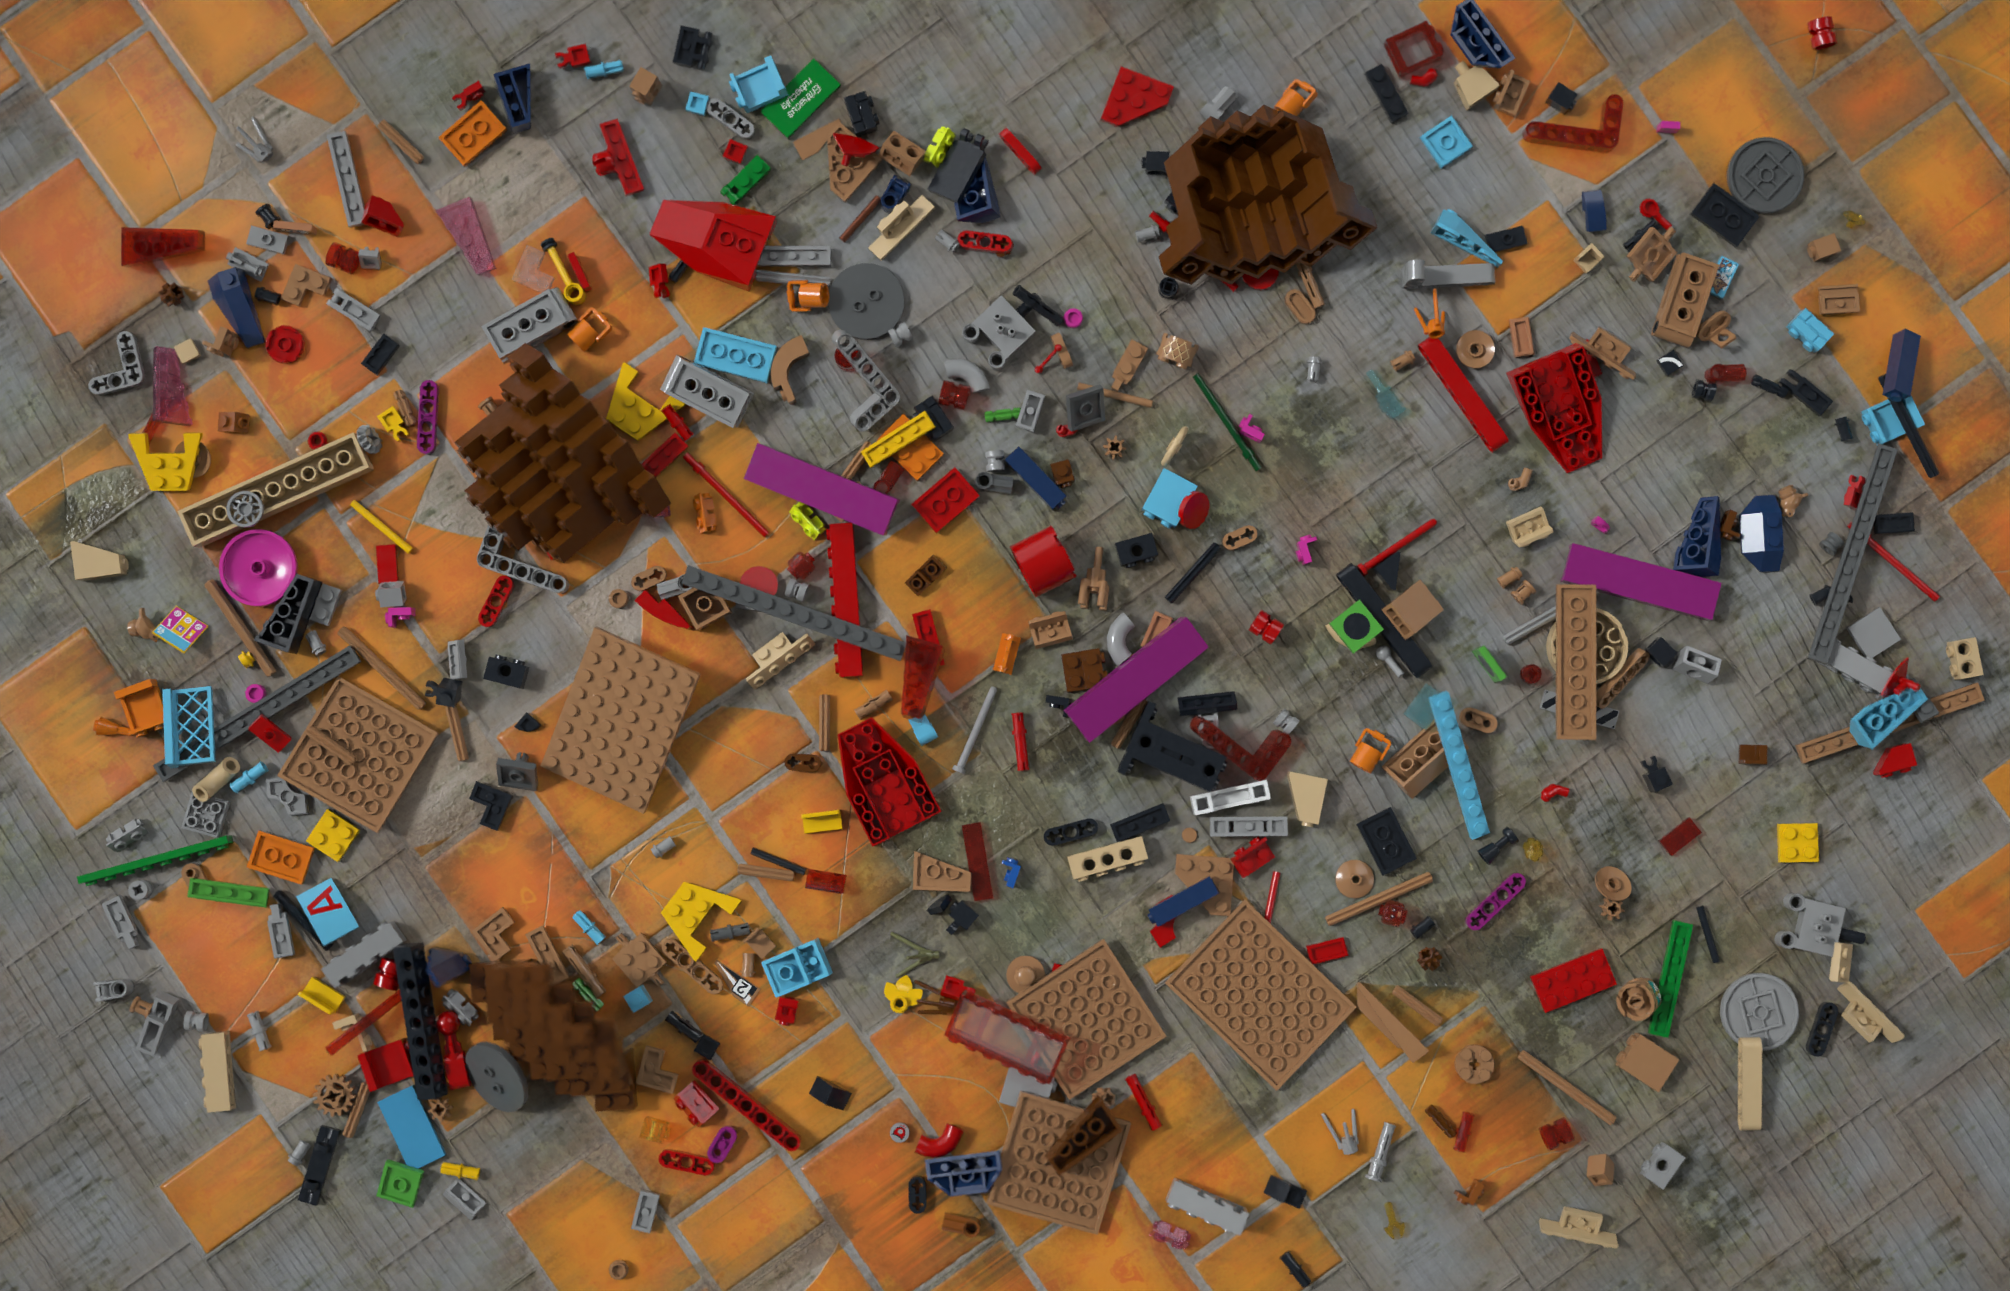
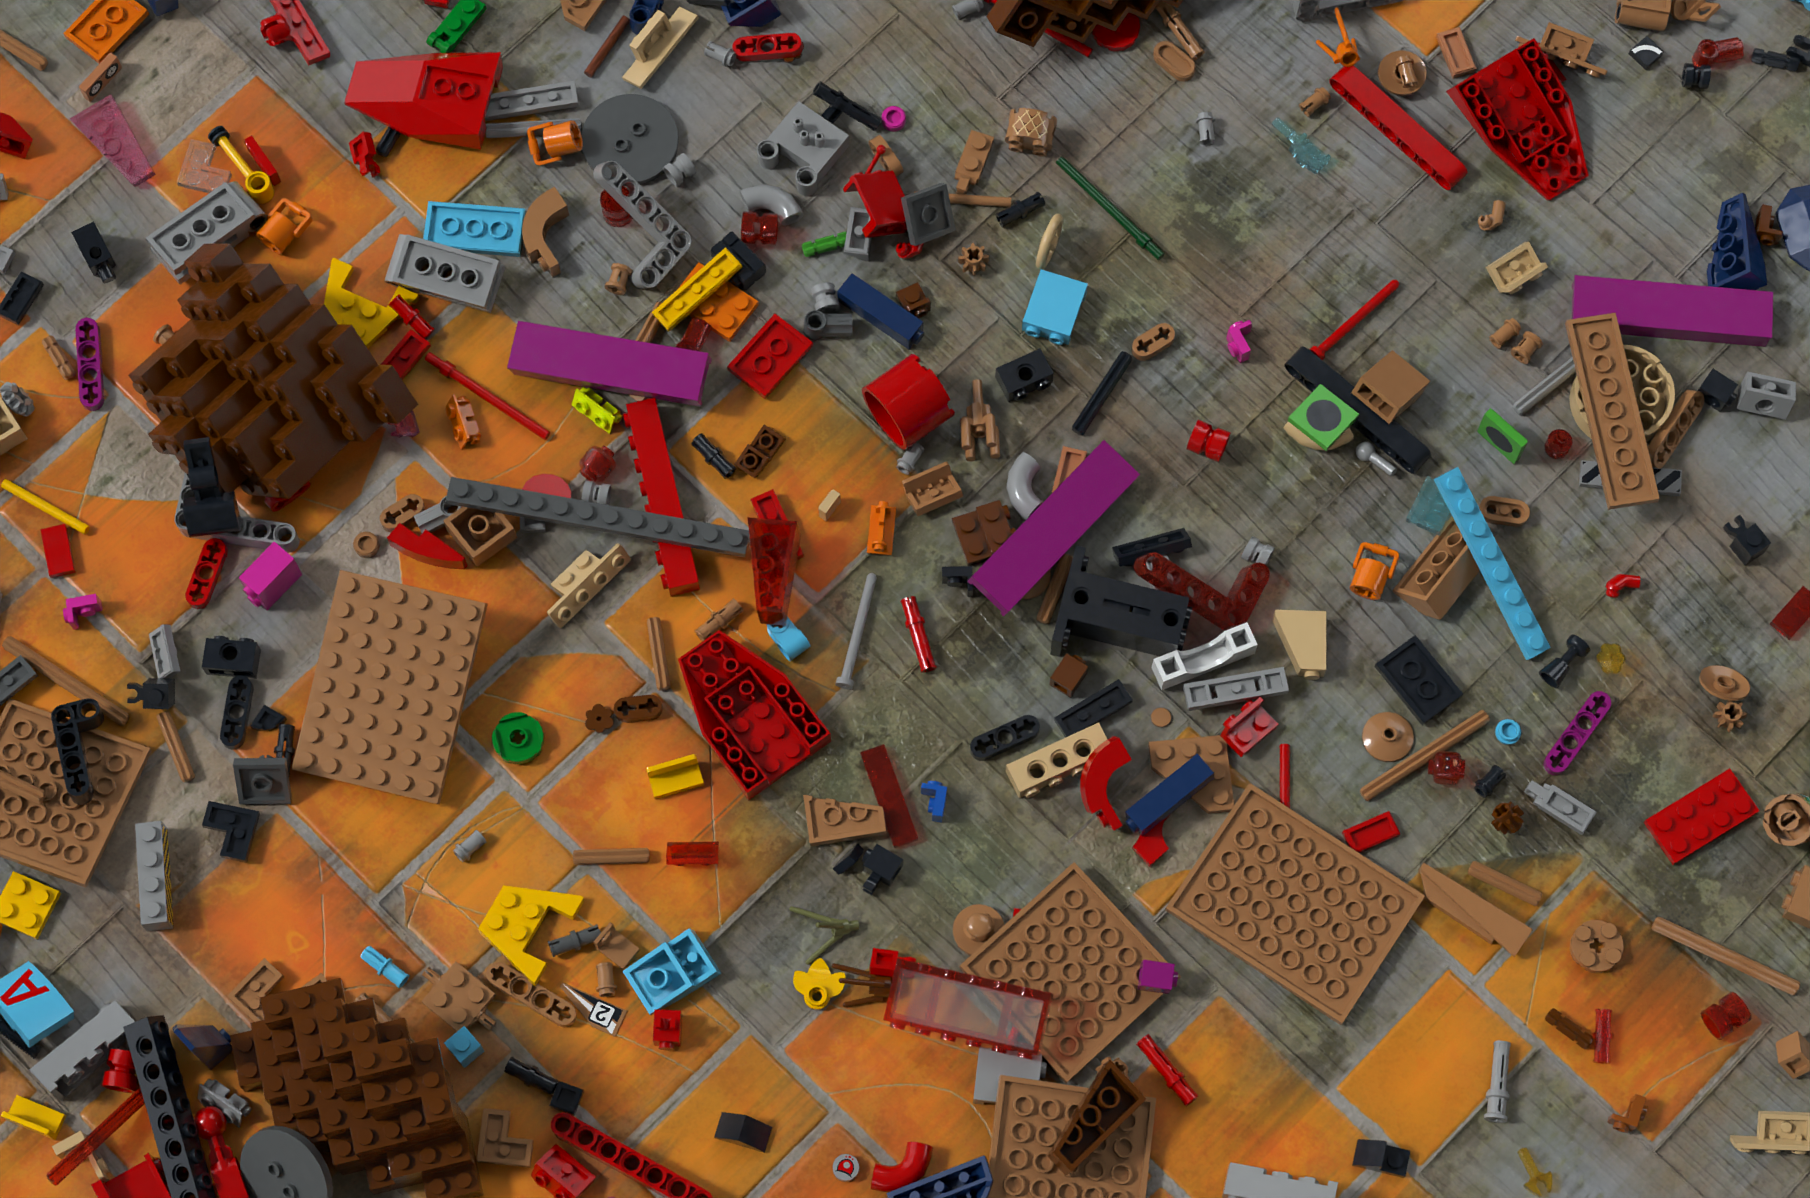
camera: 10 degrees left, 15 degrees down
light grey brick [375,581,407,607] -> none
yellow plate [377,406,410,442] -> none
black bar [750,847,807,875] -> none
black wheel [1158,277,1178,299] -> none
red tile [1178,491,1210,529] -> none
dark pink bracket [1238,414,1265,443] -> none
light grey plant [1321,1109,1359,1155] -> none
black slope [1373,552,1401,591] -> none
dark pink tile [1591,516,1610,534] -> none
none -> black beam [51,698,104,805]
none -> black torso [71,221,116,284]
none -> nougat tile [79,53,122,102]
none -> light grey brick [135,821,173,931]
none -> black plate [183,437,242,538]
none -> black beam [220,675,254,750]
none -> dark pink piece [239,542,302,611]
none -> black pin [274,724,295,777]
none -> green plate [492,712,544,764]
none -> reddish brown plant [585,704,613,733]
none -> medium nougat bush [604,263,633,295]
none -> black pin [691,433,736,479]
none -> tan tile [818,489,841,521]
none -> red panel [843,170,907,238]
none -> light grey pin [896,443,925,475]
none -> black pin [995,192,1045,228]
none -> reddish brown brick [1049,653,1088,698]
none -> red arch [1080,736,1132,831]
none -> magenta brick [1137,959,1178,994]
none -> medium nougat pin [1395,55,1418,88]
none -> medium azure plate [1495,719,1521,745]
none -> light grey hinge [1524,780,1597,835]

